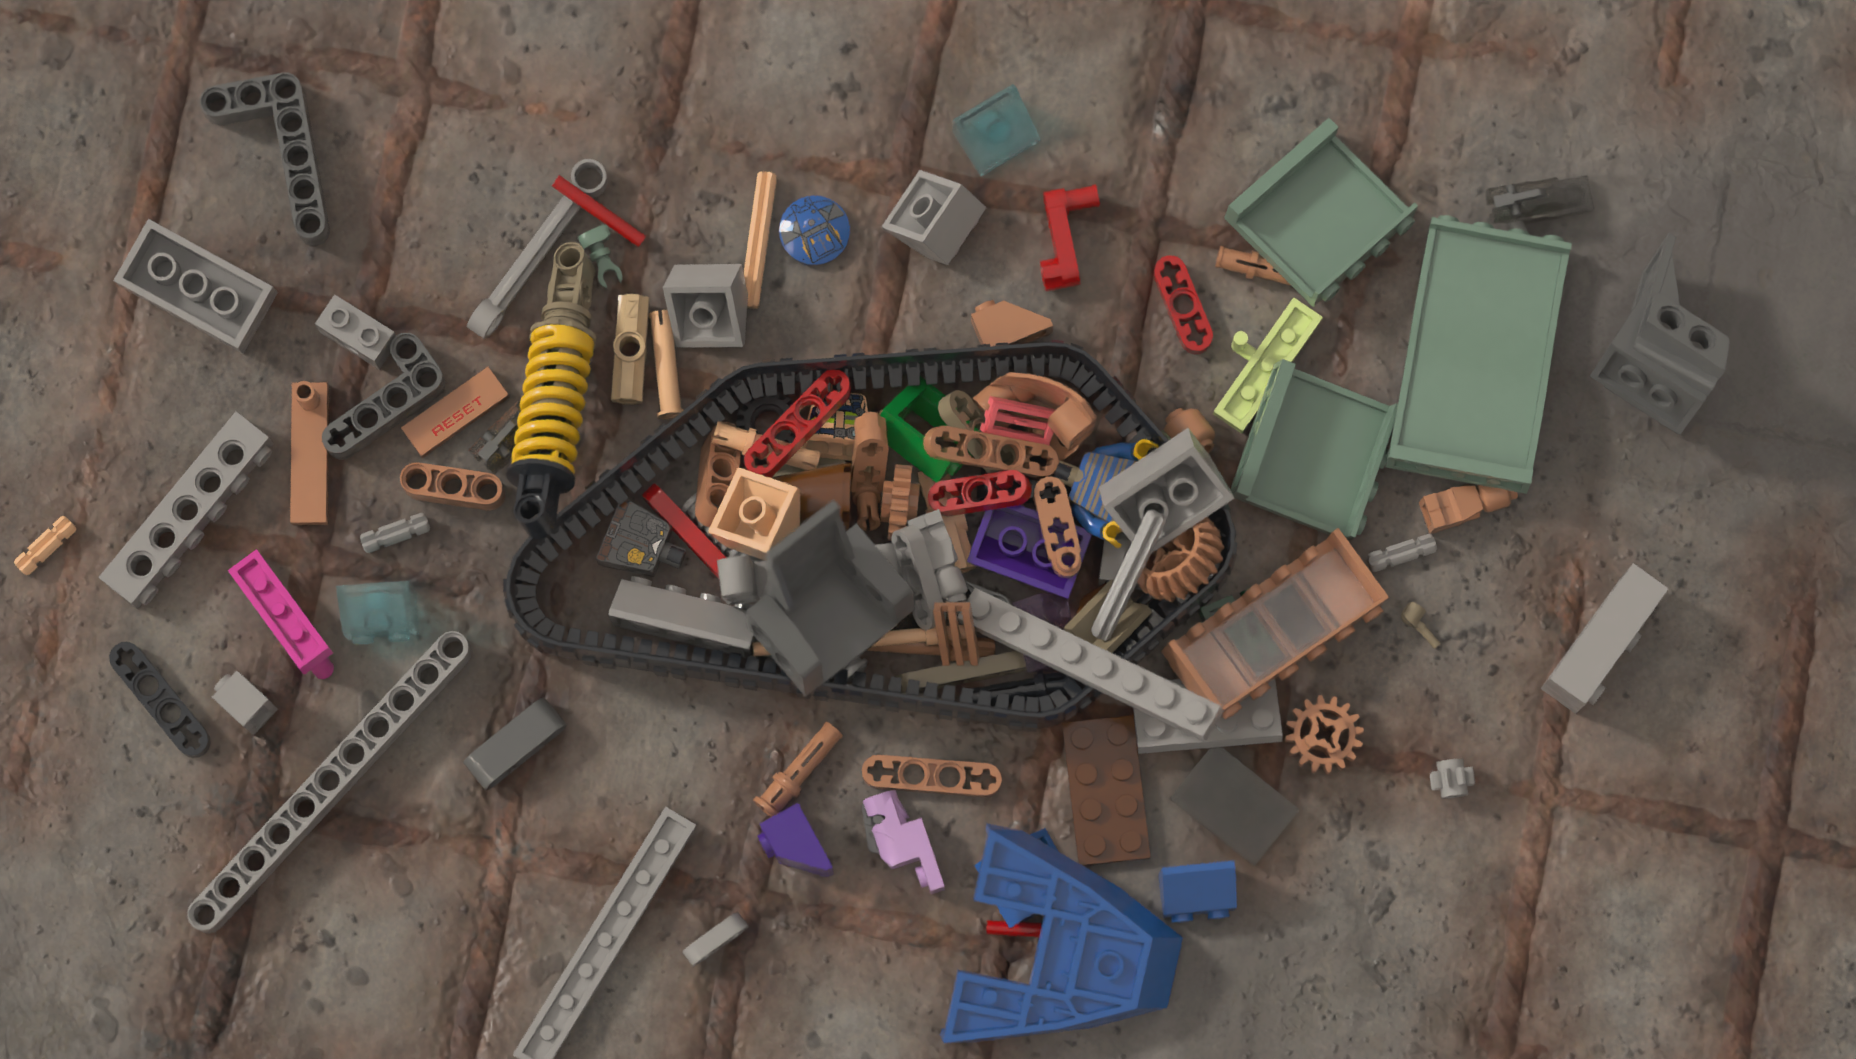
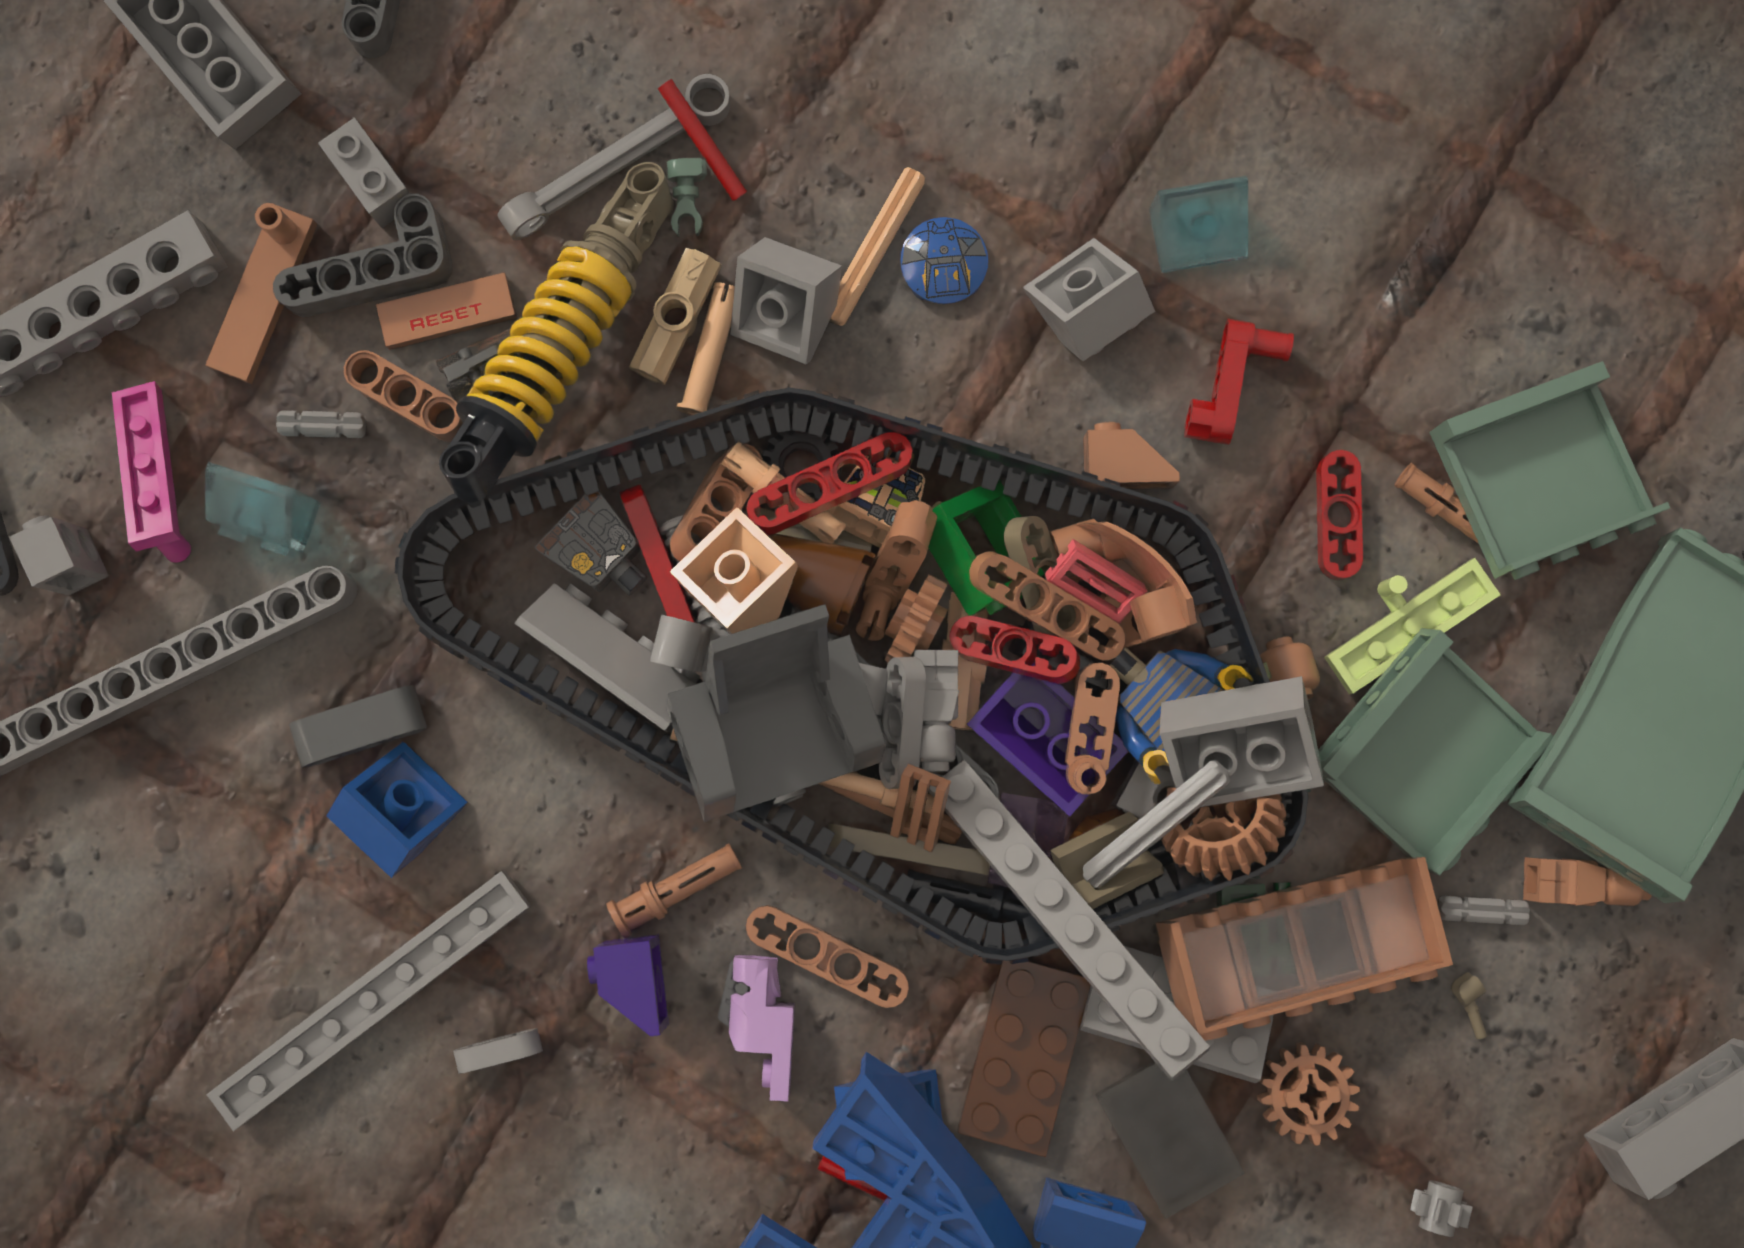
camera: 20 degrees right, 5 degrees up
none -> blue slope [326,742,468,878]

